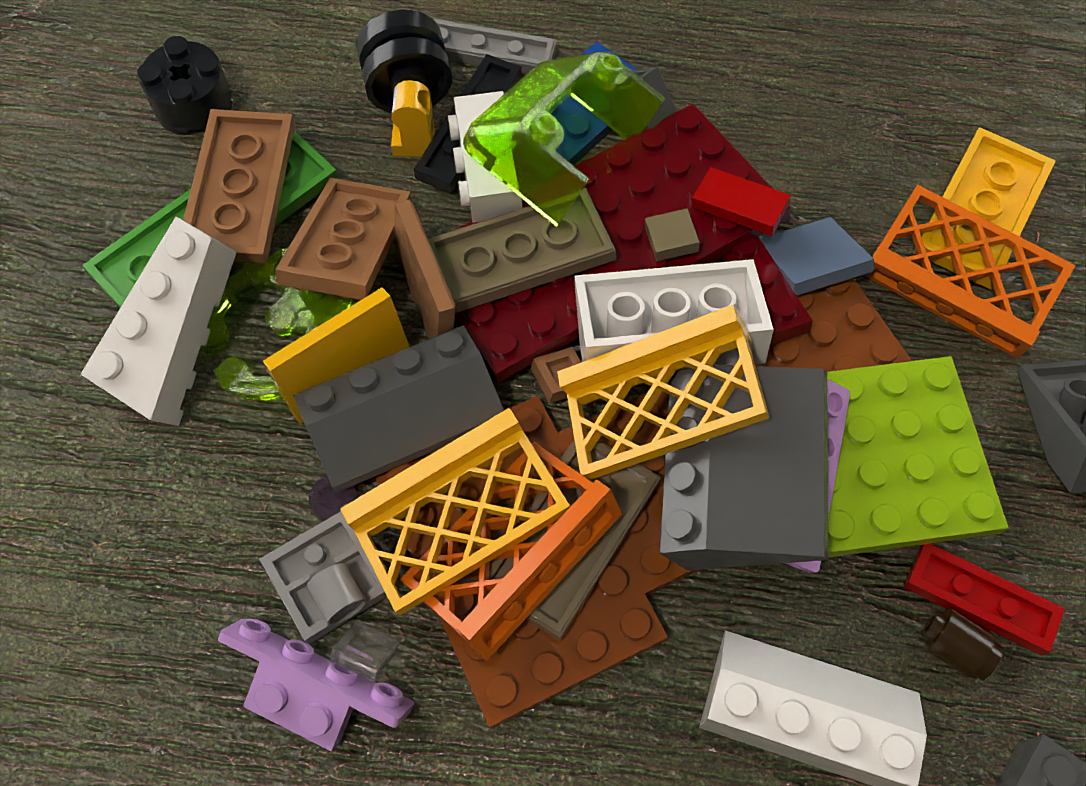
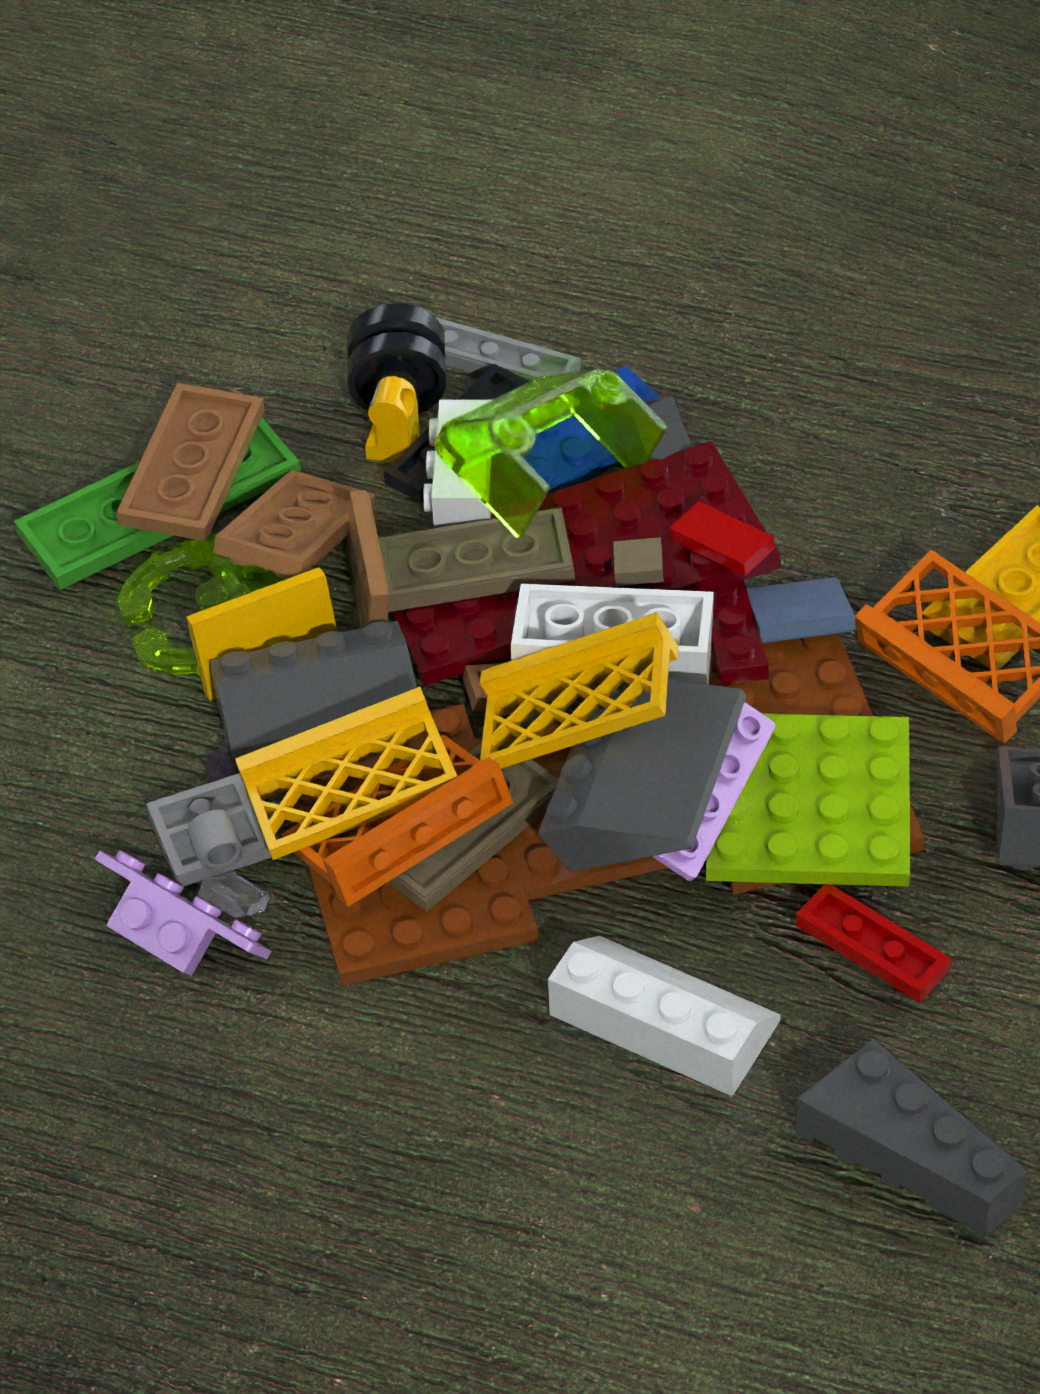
camera: 15 degrees right, 15 degrees down
white wedge [81,217,236,426] -> none
black brick [137,36,232,135] -> none
dark brown brick [921,608,1004,681] -> none

